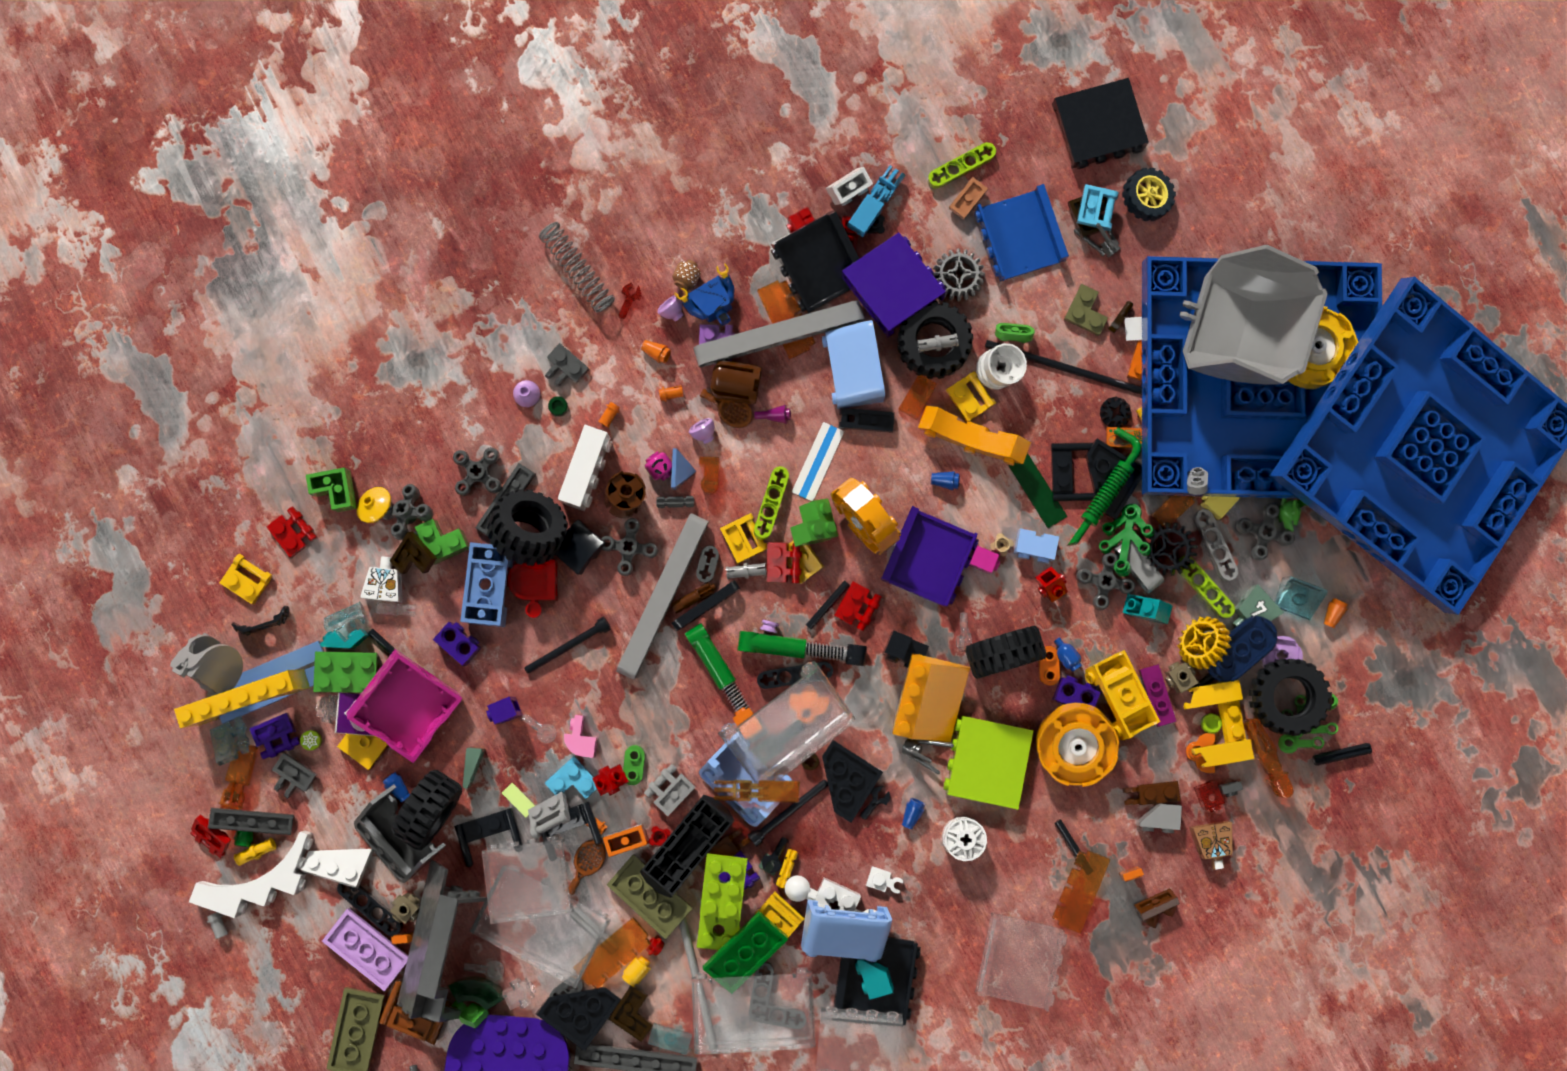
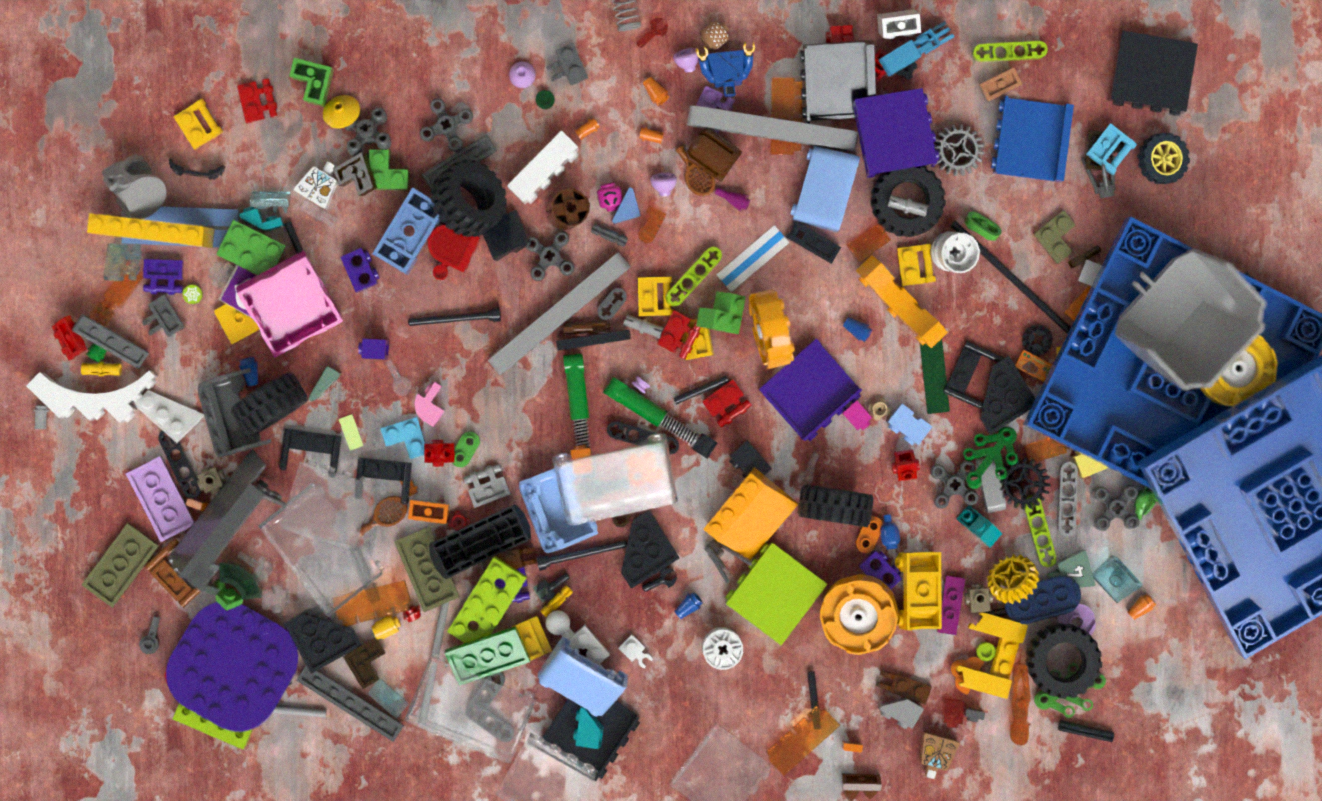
camera: 30 degrees right, 5 degrees up
light grey plate [528,792,570,839] -> none
clear orange arm [714,780,800,803] -> none
green piece [1067,427,1141,546] -> none
light grey plate [1187,467,1208,495] -> none

